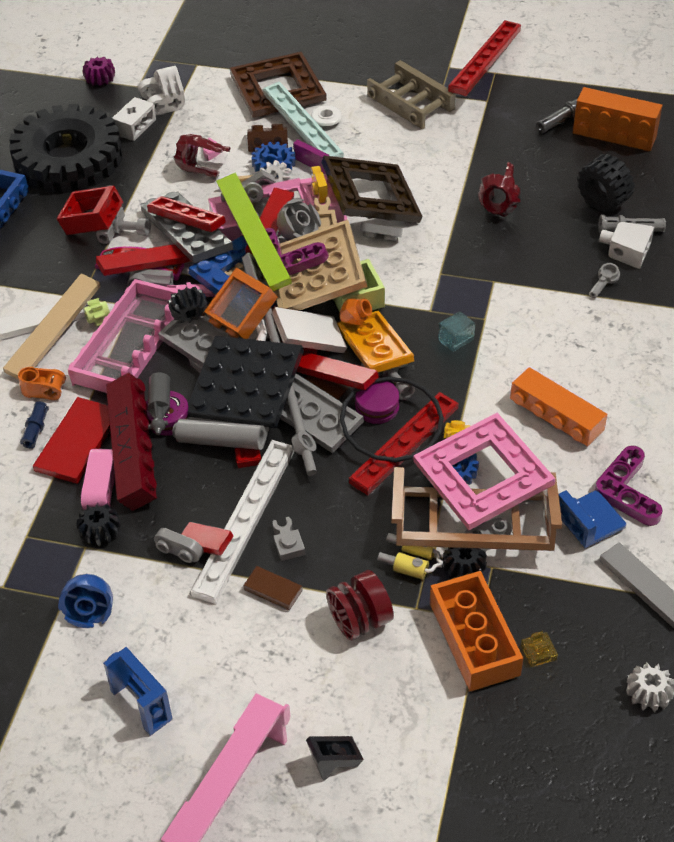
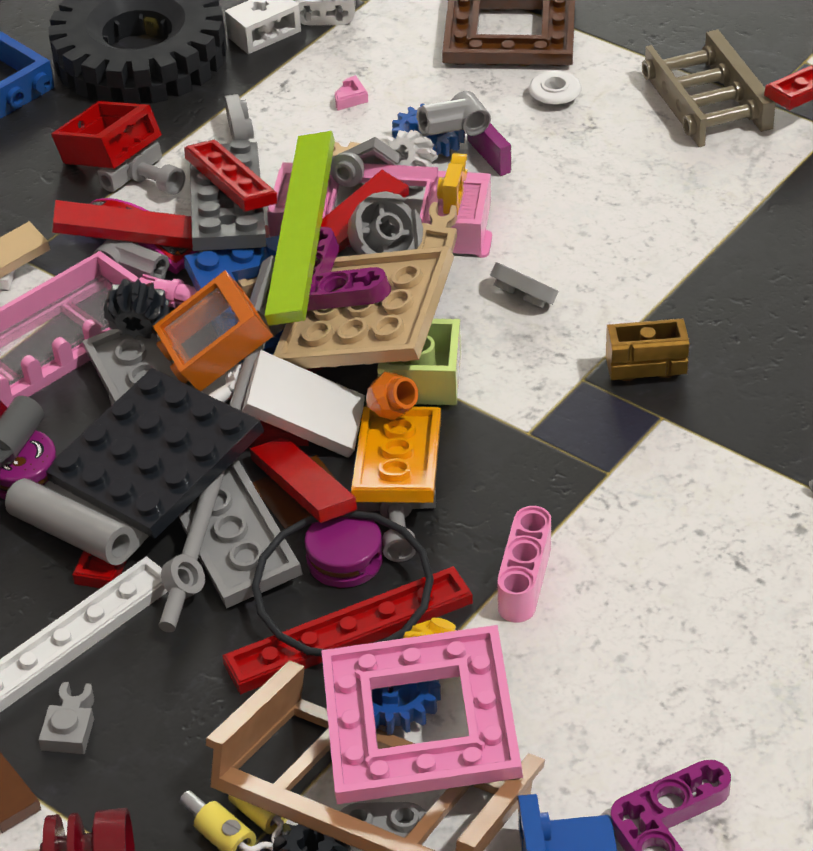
camera: 25 degrees right, 5 degrees down
yellowish green gear [83,298,110,327] -> none
dark red piece [173,134,231,177] -> none
reddish brown bracket [247,124,288,152] -> none
light aqua tile [263,81,344,158] -> none
dark brown plate [321,155,423,223] -> none
clear light blue brick [438,311,475,352] -> none
dark red piece [478,162,520,217] -> none
orange brick [510,367,608,447] -> none
none -> light grey plate [224,94,254,141]
none -> light grey piece [416,91,491,136]
none -> bright pink beam [498,506,551,622]
none -> pearl gold brick [606,318,689,381]

